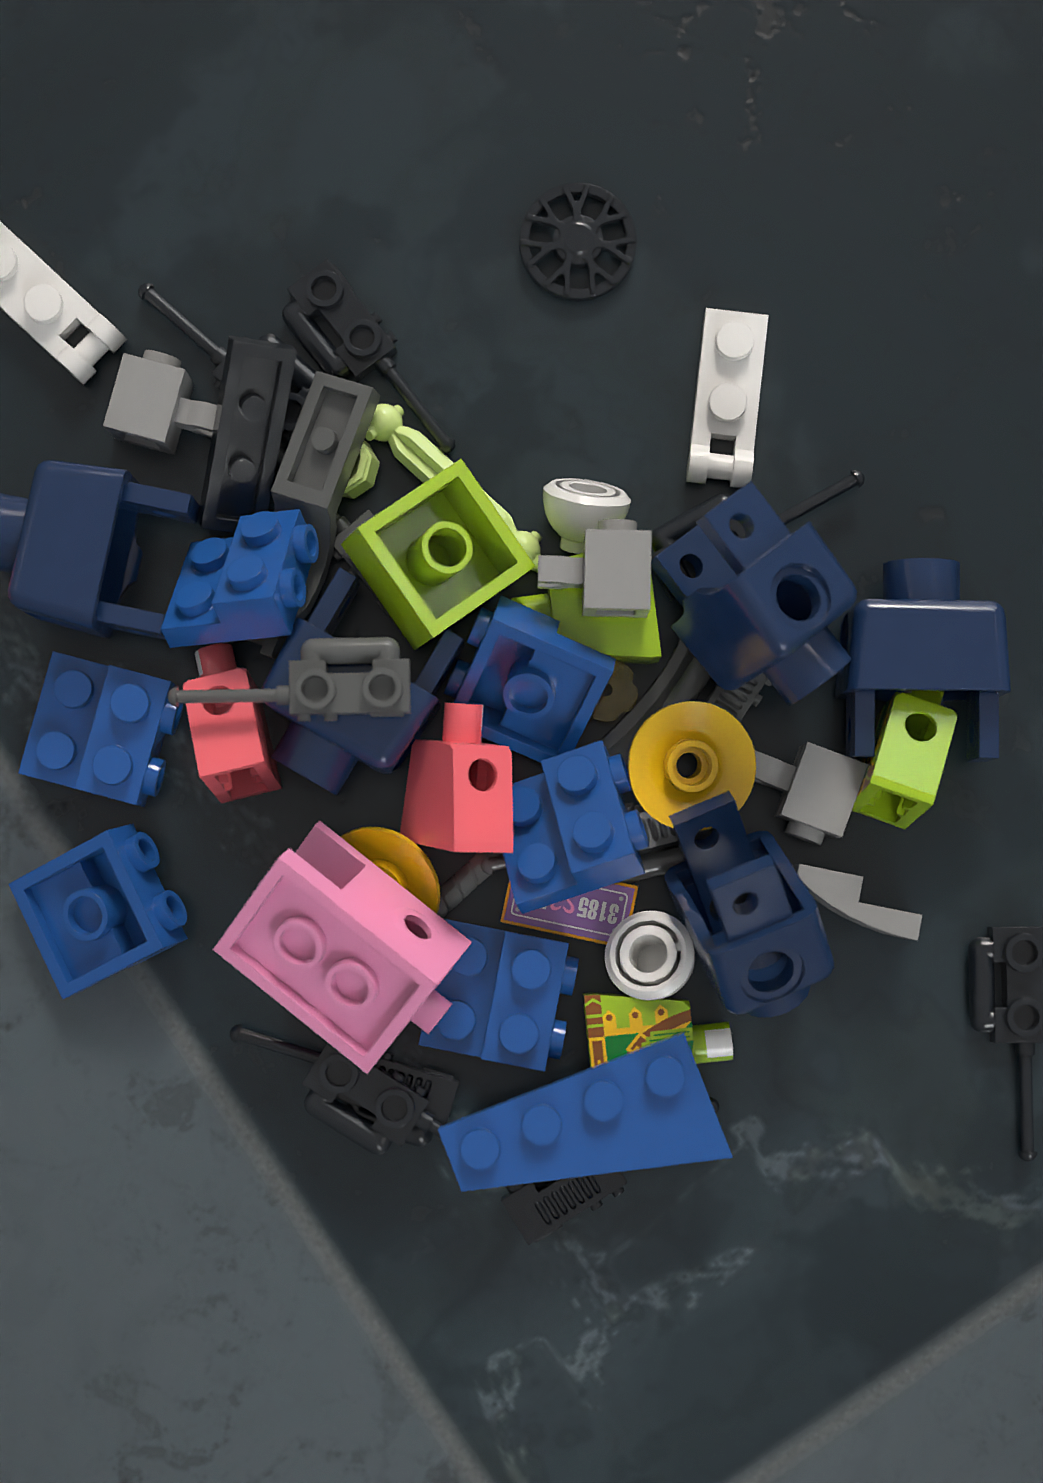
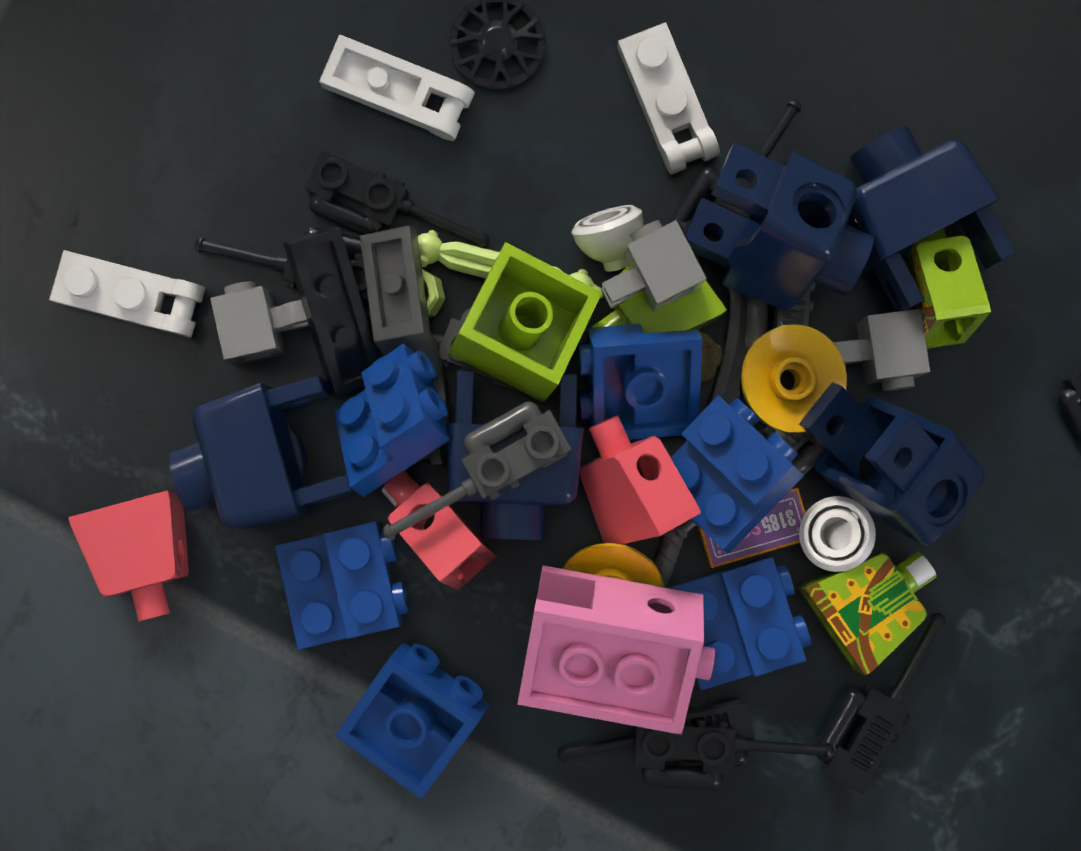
camera: 25 degrees left, 0 degrees up
blue wing [438,1032,733,1192] -> none
light grey slope [792,864,922,941] -> none
none -> white plate [319,34,475,141]

